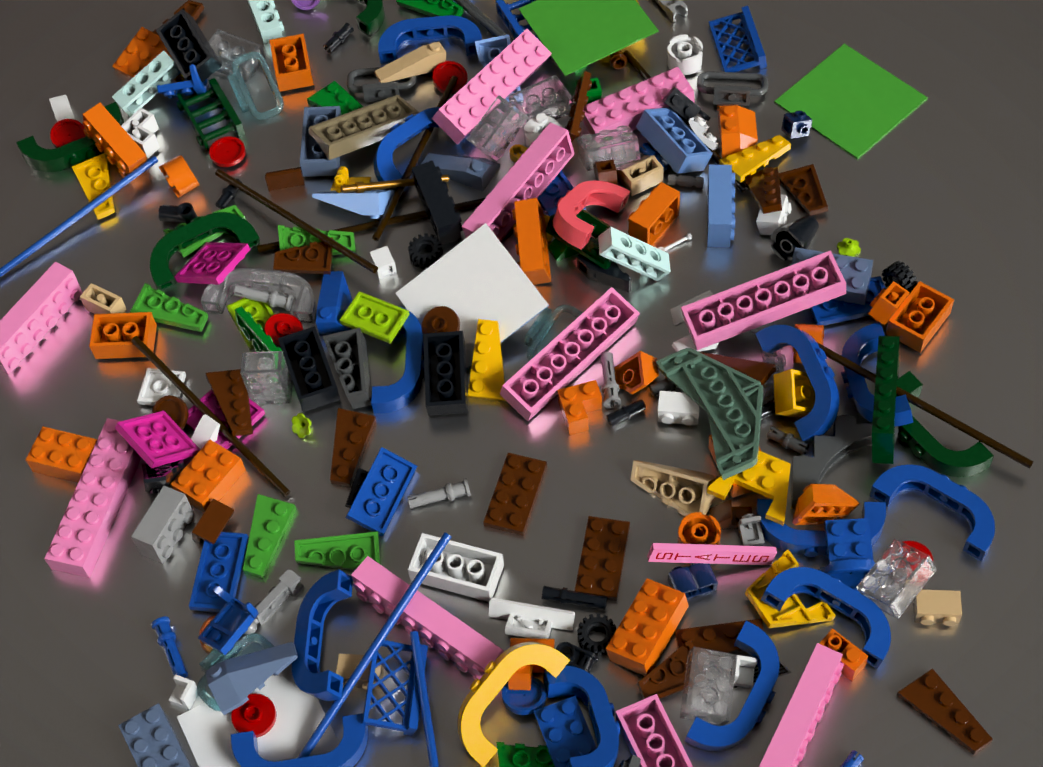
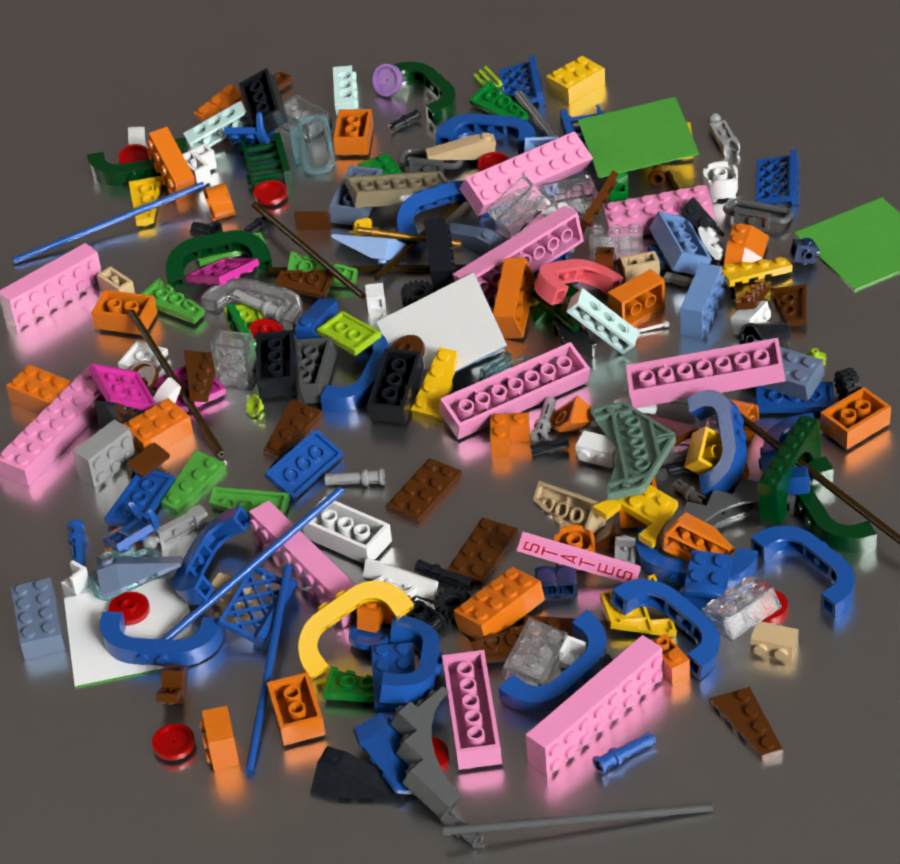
camera: 15 degrees right, 15 degrees down
orange brick [868,281,910,325] -> none

